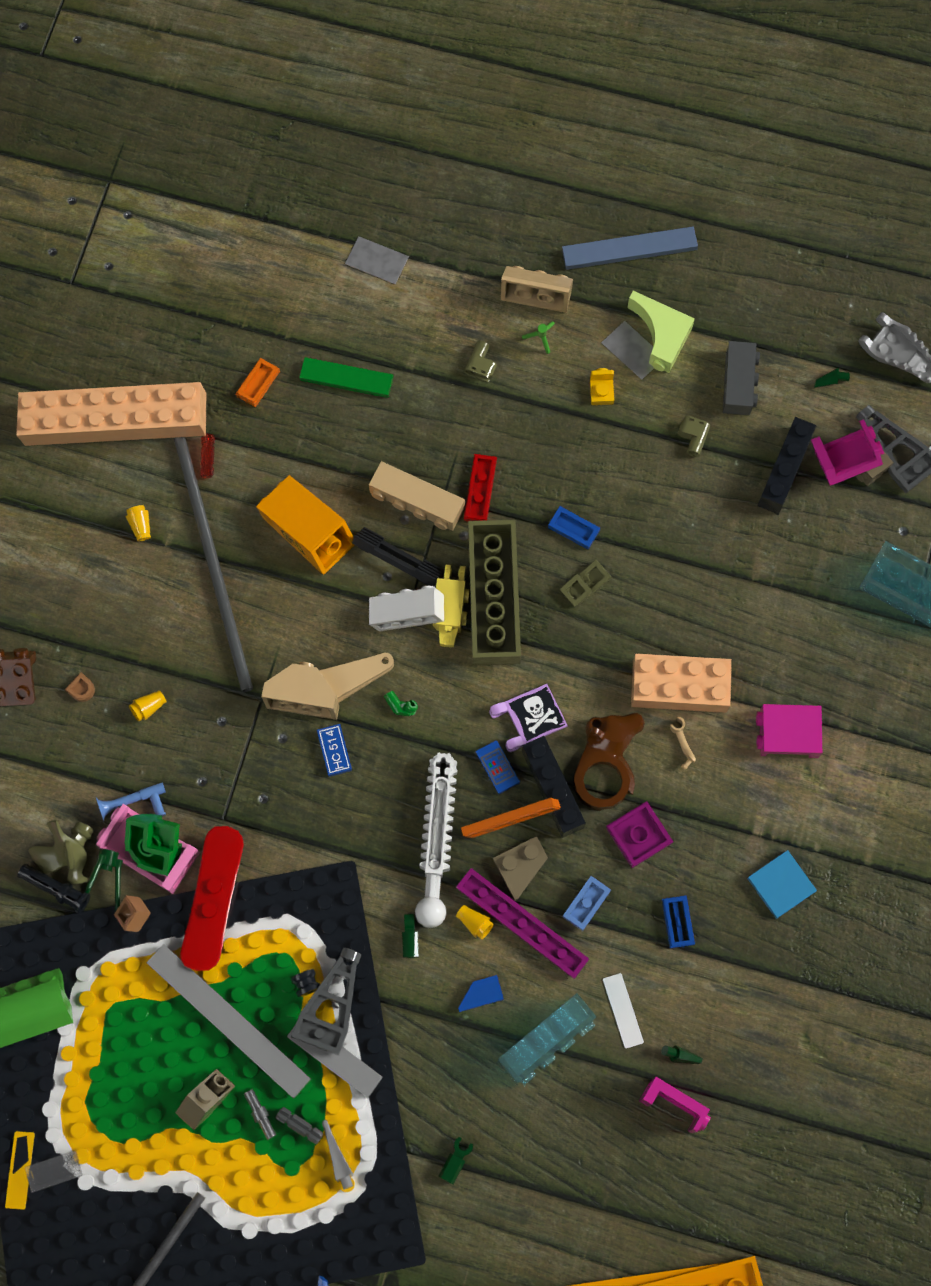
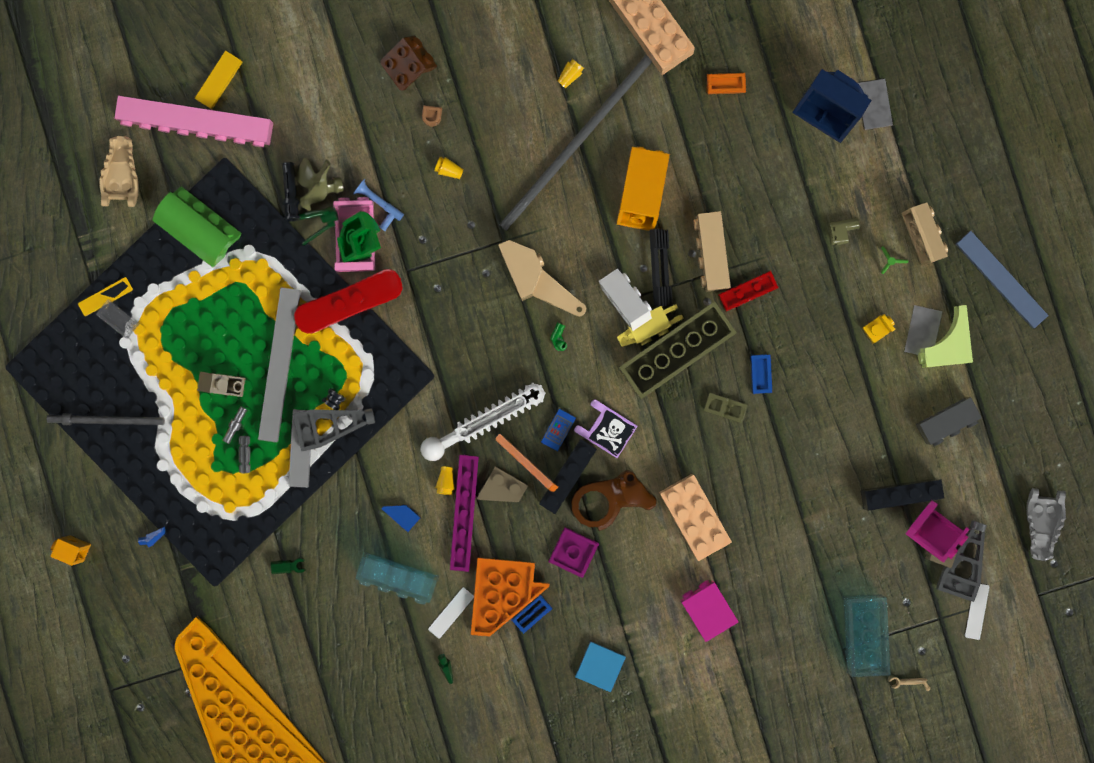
camera: 55 degrees right, 15 degrees up
medium nougat slope [114,895,151,932] -> none
clear red axle [200,433,215,478] -> none
green tile [299,357,394,398] -> none
blue tile [317,724,352,777] -> none
light grey piece [322,1120,354,1190] -> none
dark green bar [402,914,419,958] -> none
medium blue plate [563,876,611,931] -> none
dark pink panel [639,1077,711,1133] -> none
tan piece [670,717,696,770] -> none
olive piece [678,416,711,457] -> none
dark green bar [814,368,850,388] -> none
none -> orange wing [471,557,550,637]
none -> dark blue container [792,69,872,143]

